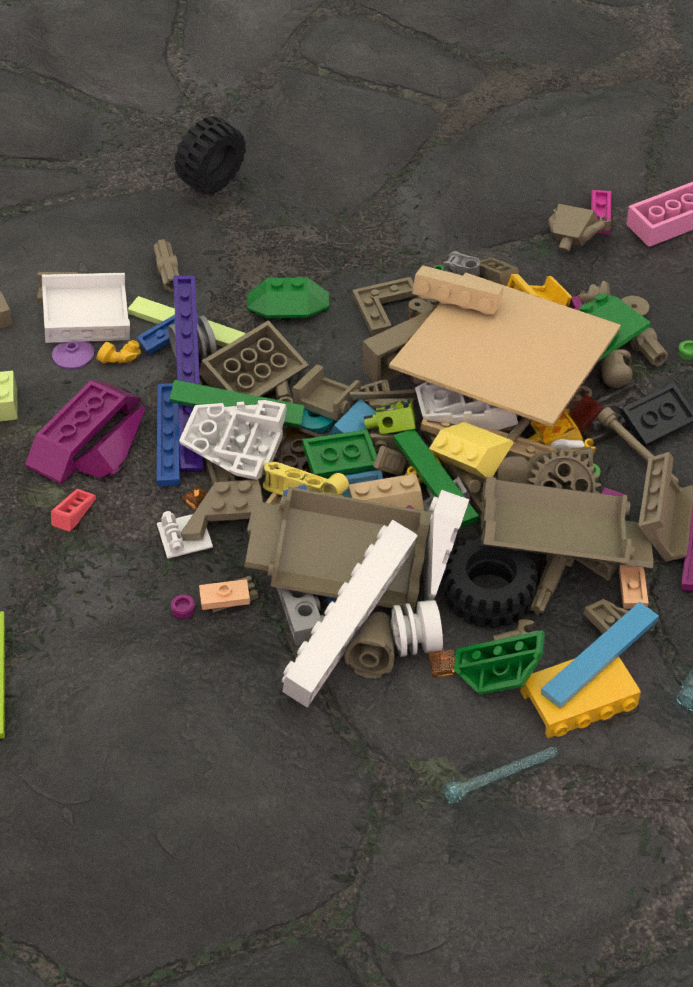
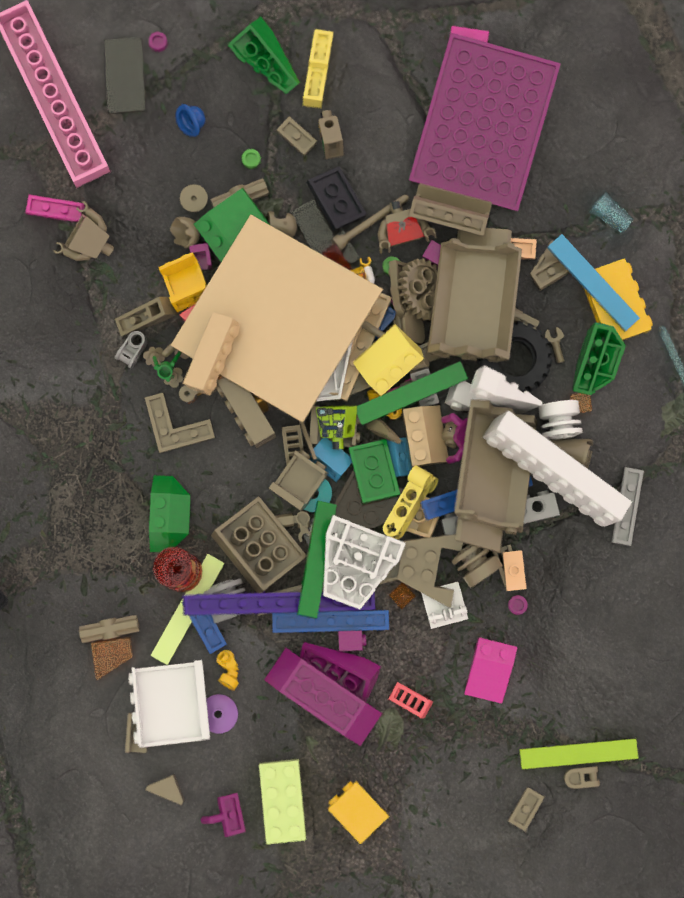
camera: 90 degrees left, 35 degrees up
none -> clear orange wing [91,637,133,680]
none -> clear red wheel [153,547,203,592]
none -> magenta brick [338,631,366,651]
none -> torso [377,201,437,254]
none -> dark tan wheel [452,545,503,588]
none -> dark pink slope [464,638,517,704]
none -> light grey tile [611,467,644,546]

